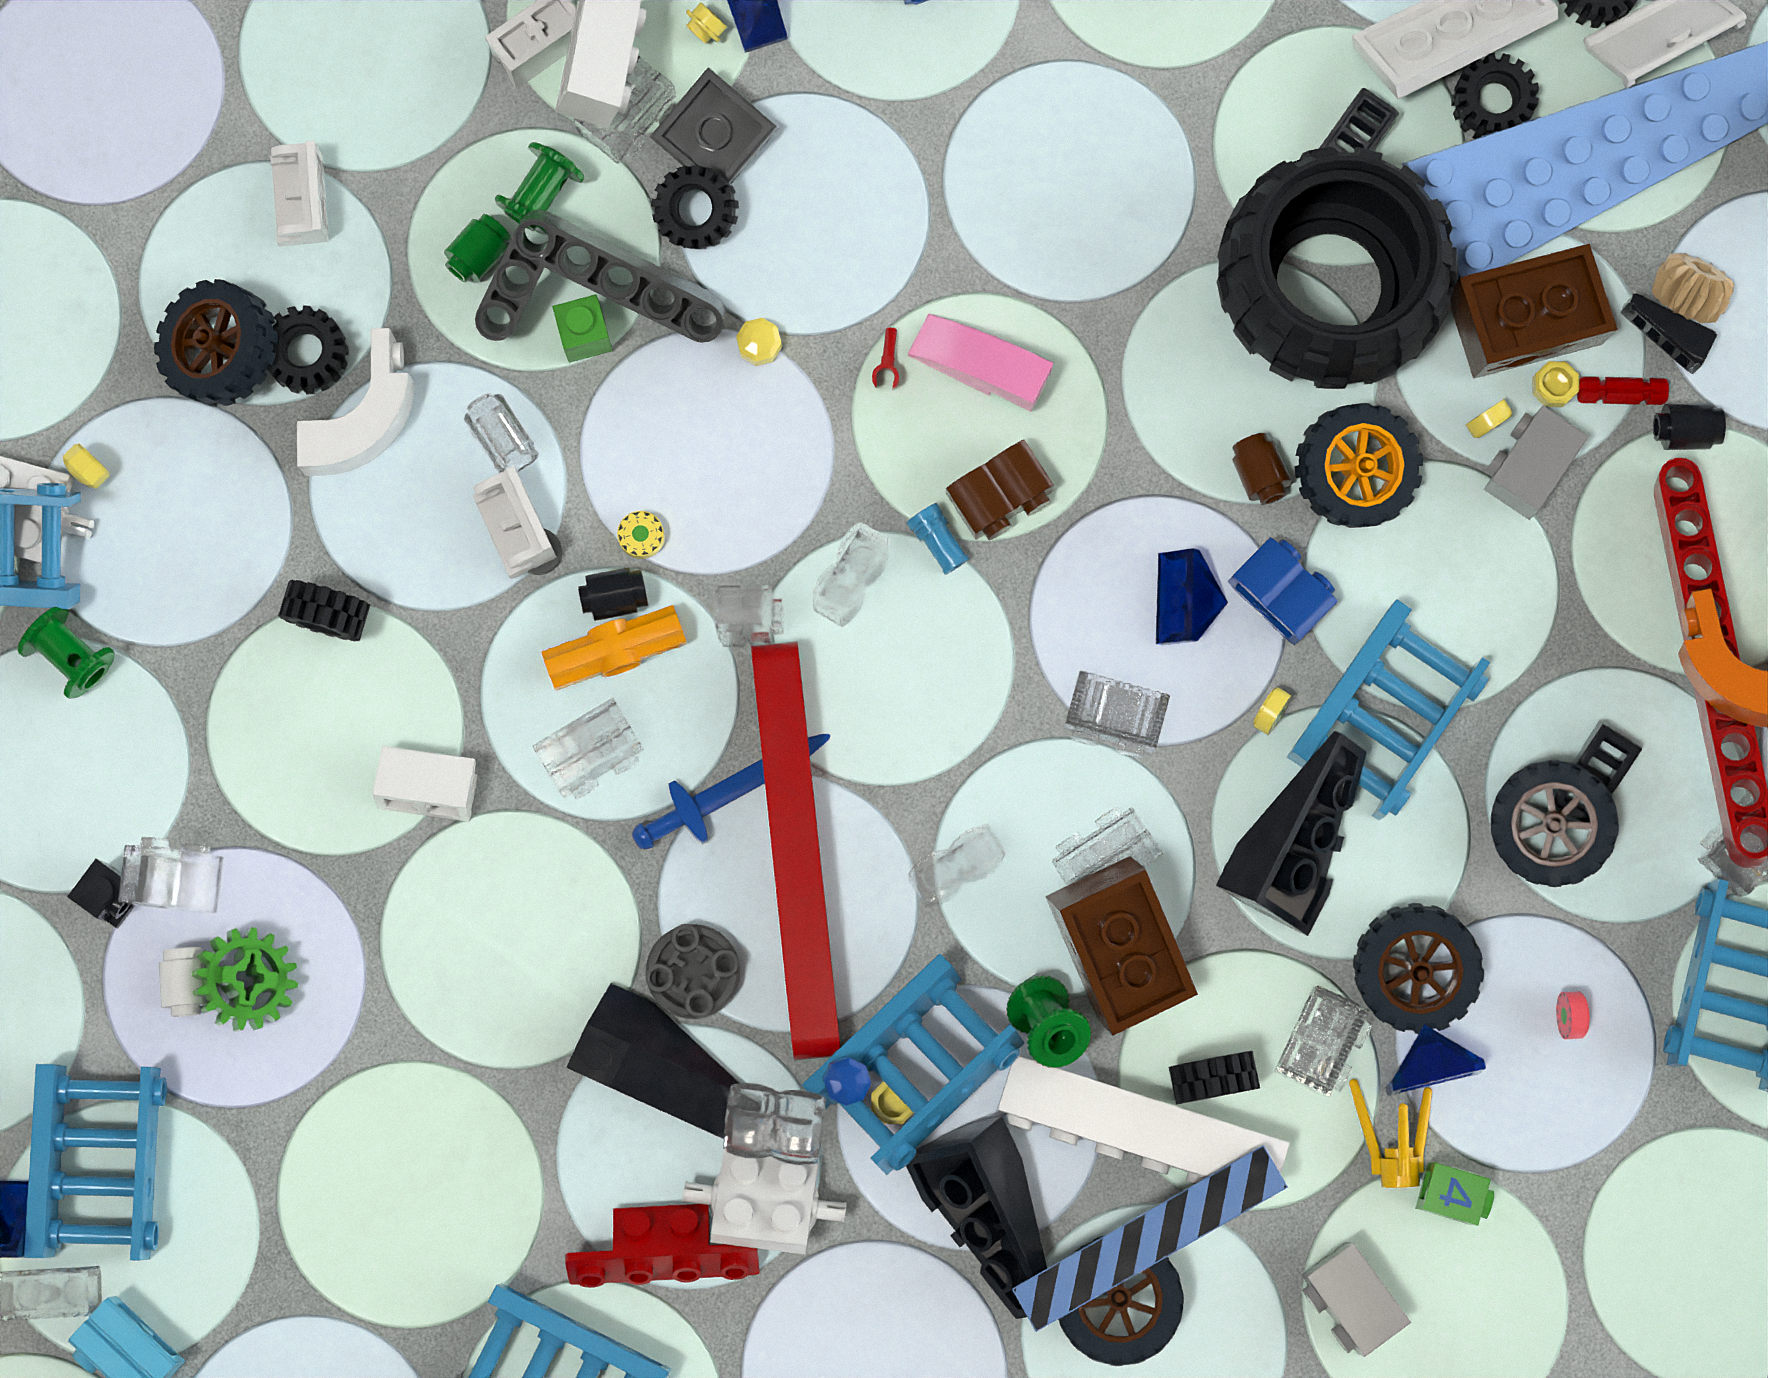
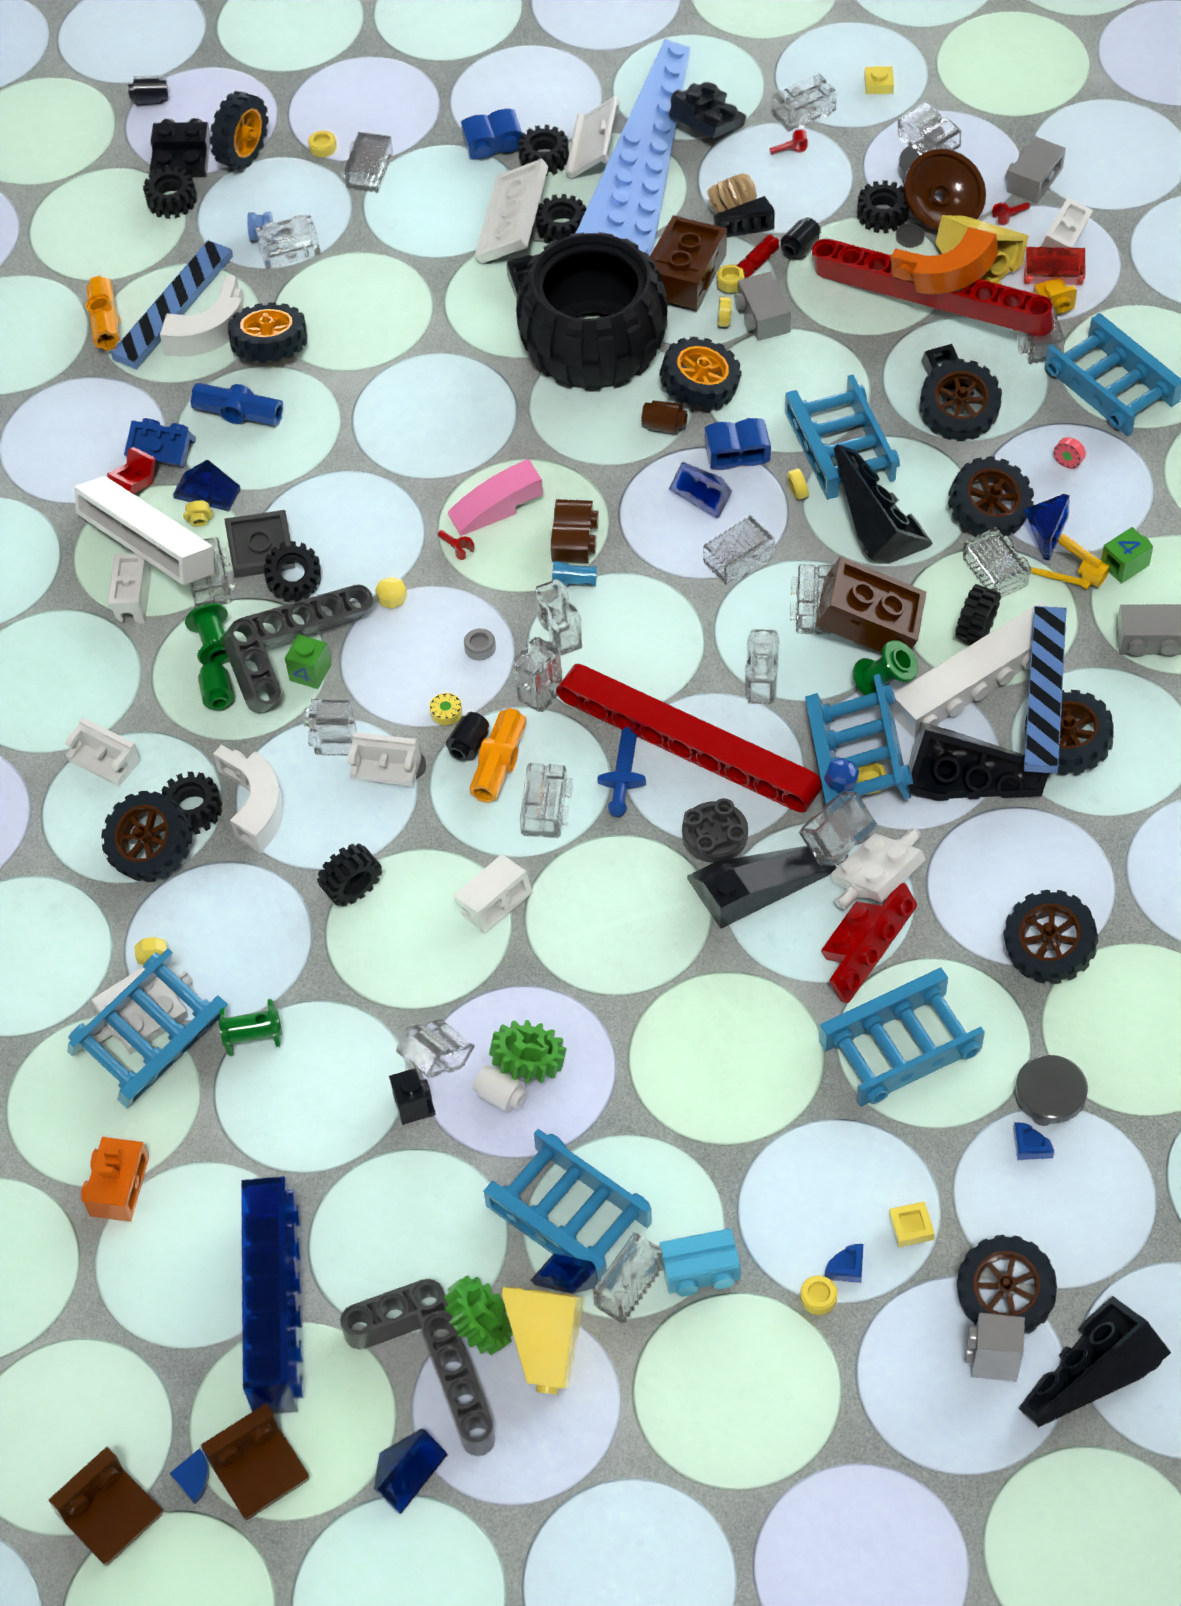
camera: 50 degrees left, 25 degrees down
none -> light grey tile [464,628,496,660]

